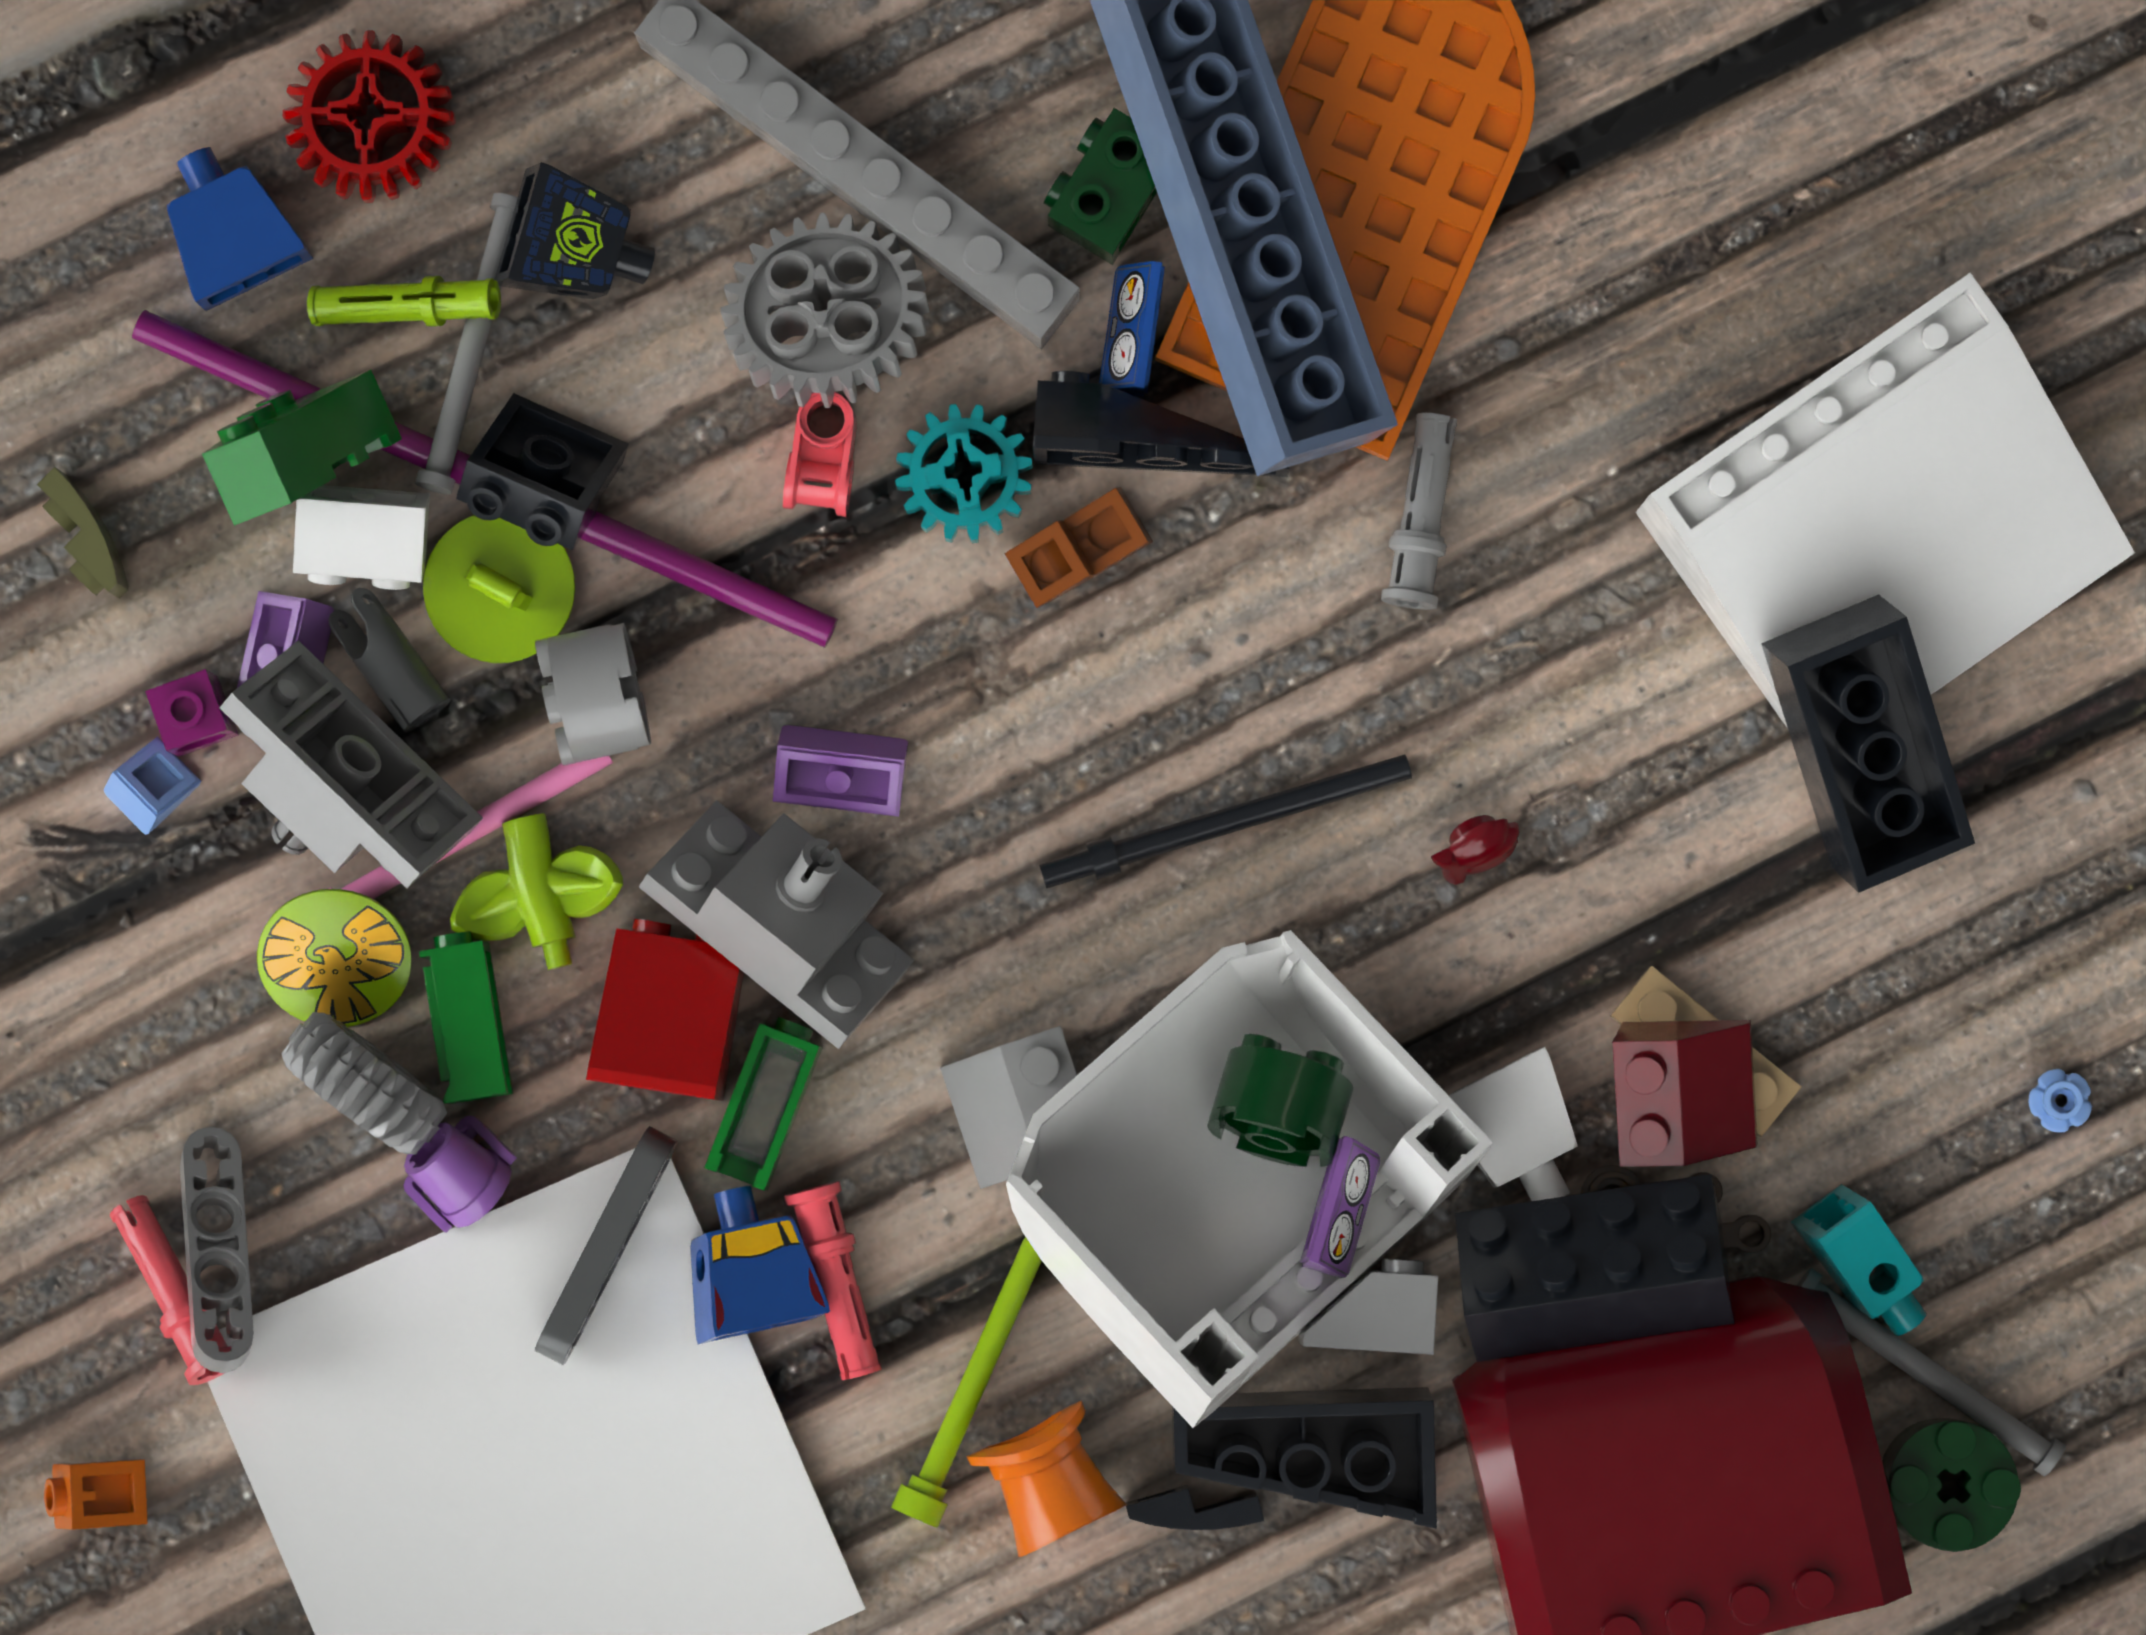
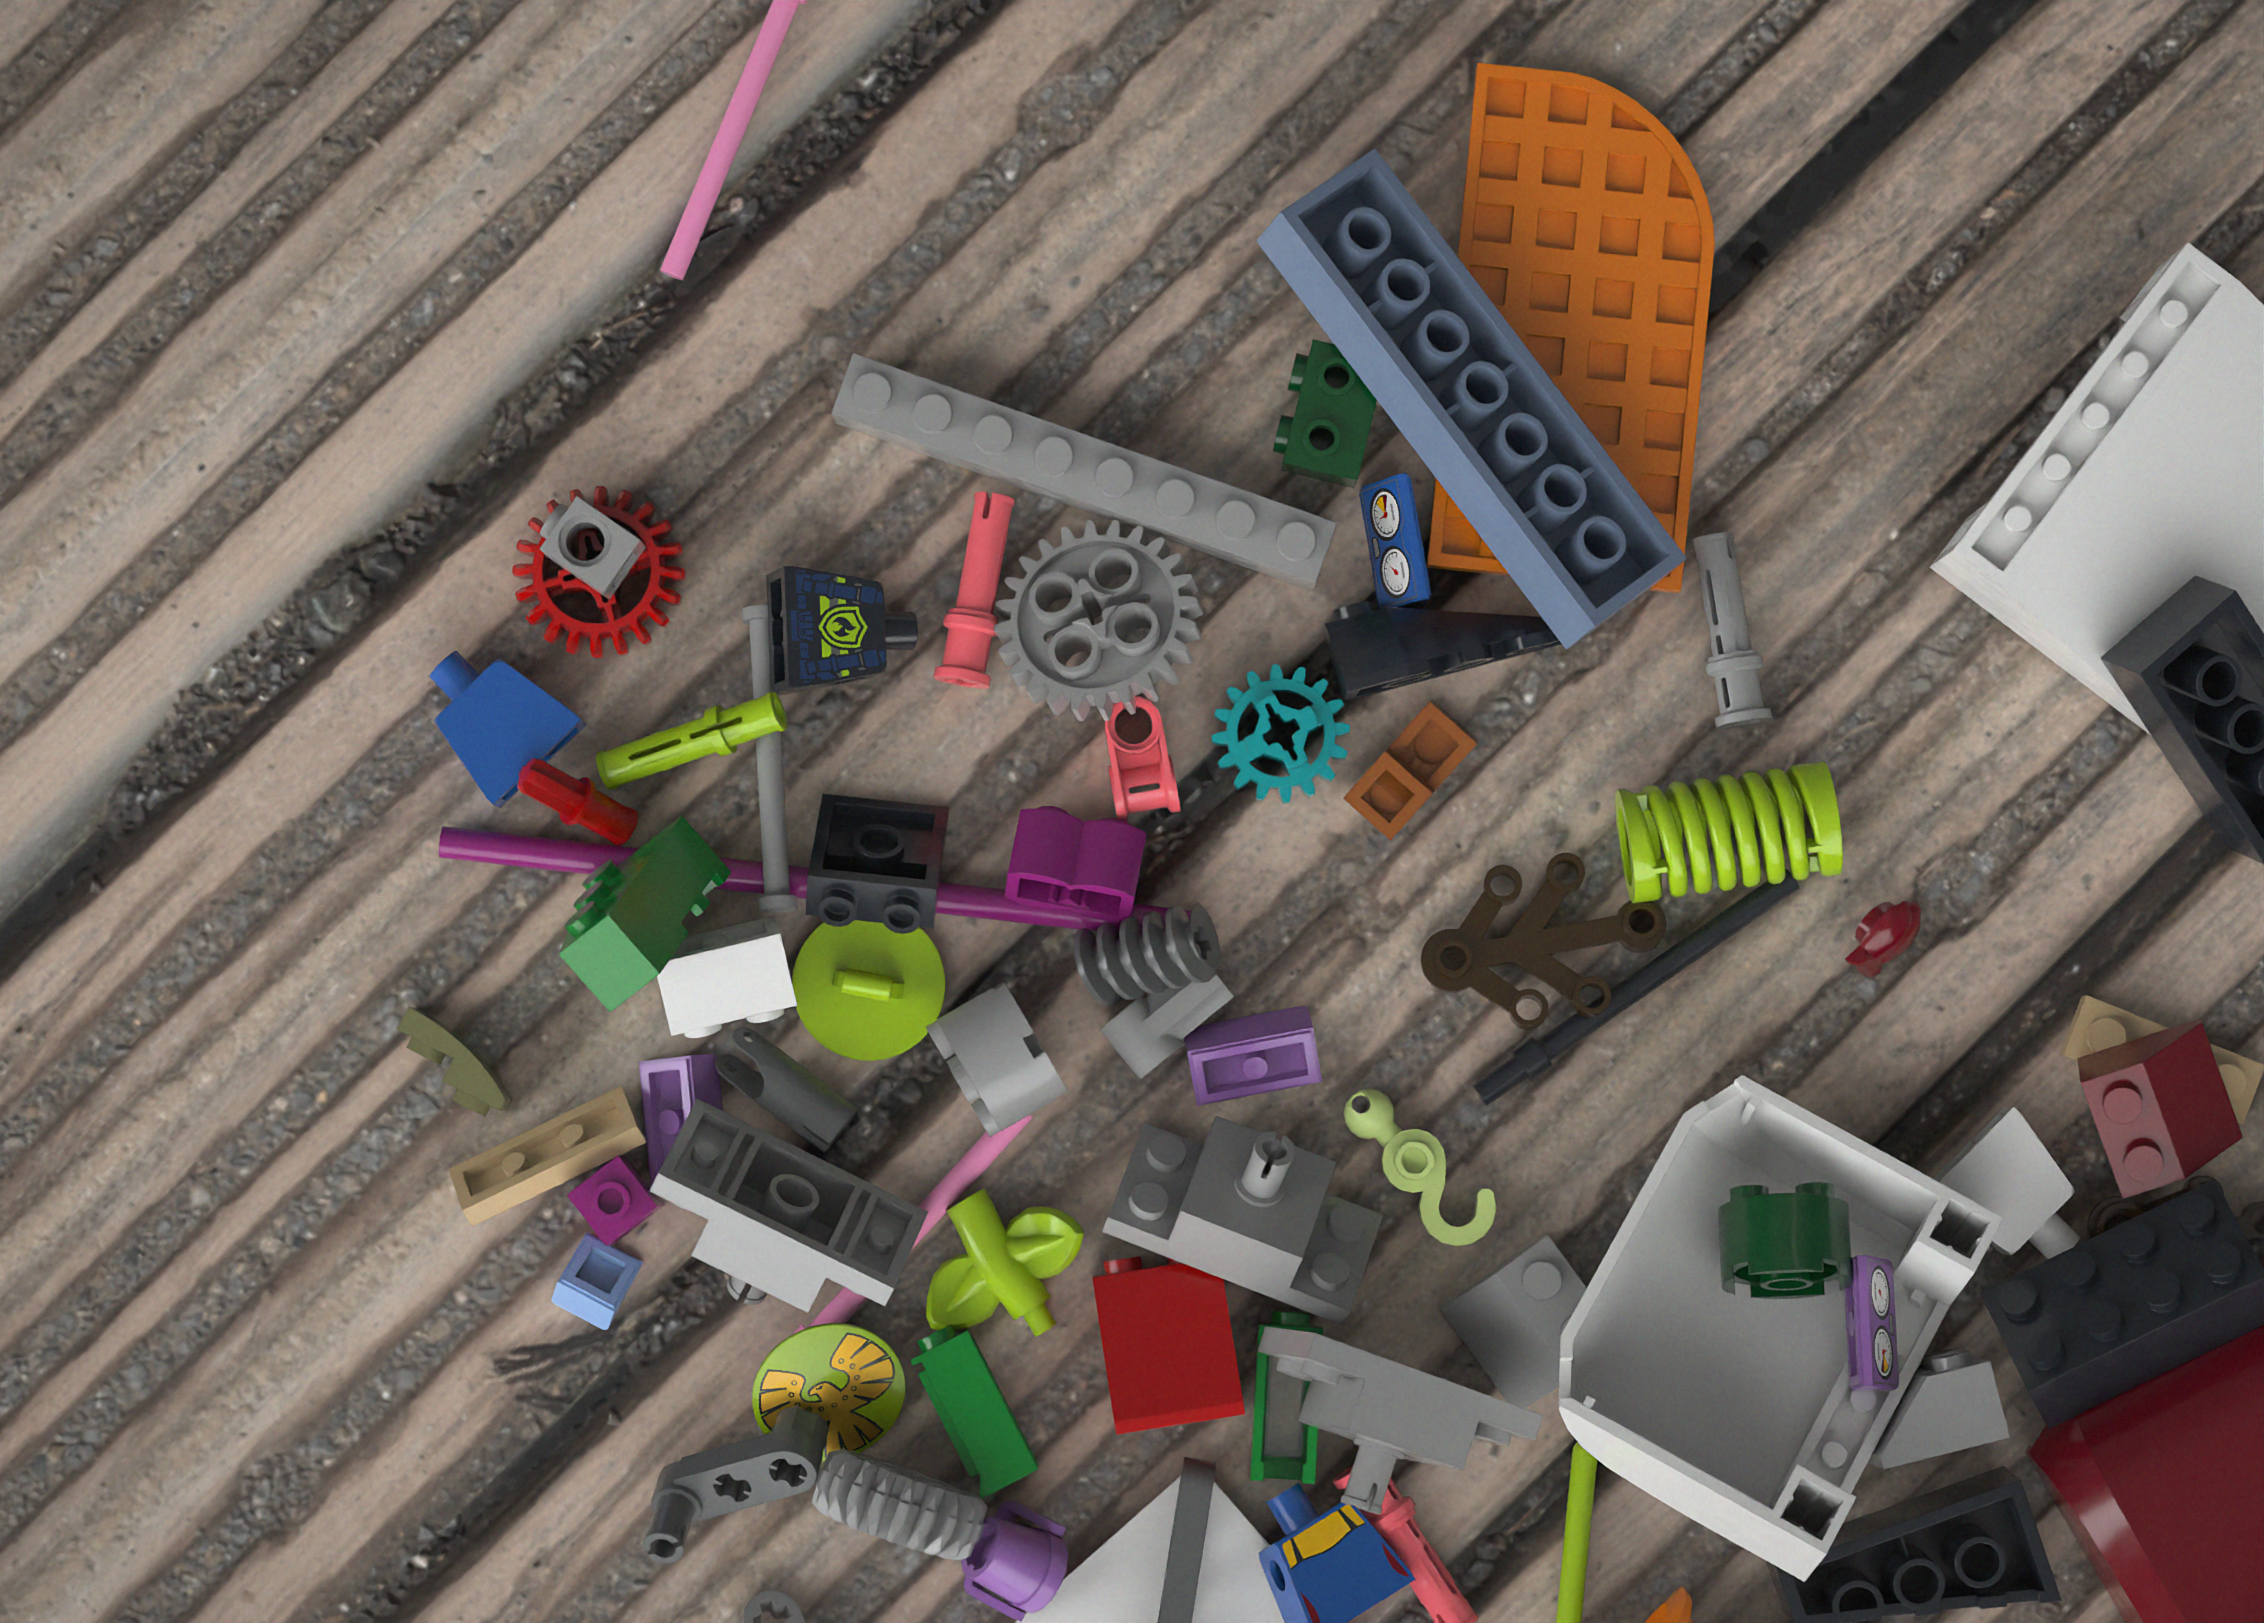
camera: 25 degrees left, 0 degrees up
none -> tan plate [448,1086,646,1227]
none -> red axle [517,758,638,846]
none -> light grey brick [540,496,646,600]
none -> dark grey beam [643,1407,829,1564]
none -> coral pin [933,492,1015,689]
none -> magenta brick [1004,806,1146,921]
none -> dark grey piece [1073,902,1220,1005]
none -> light grey piece [1099,975,1234,1080]
none -> light grey brick [1257,1326,1543,1515]
none -> yellowish green piece [1344,1088,1497,1246]
none -> dark brown plant [1421,853,1667,1030]
none -> lime piece [1615,761,1843,903]

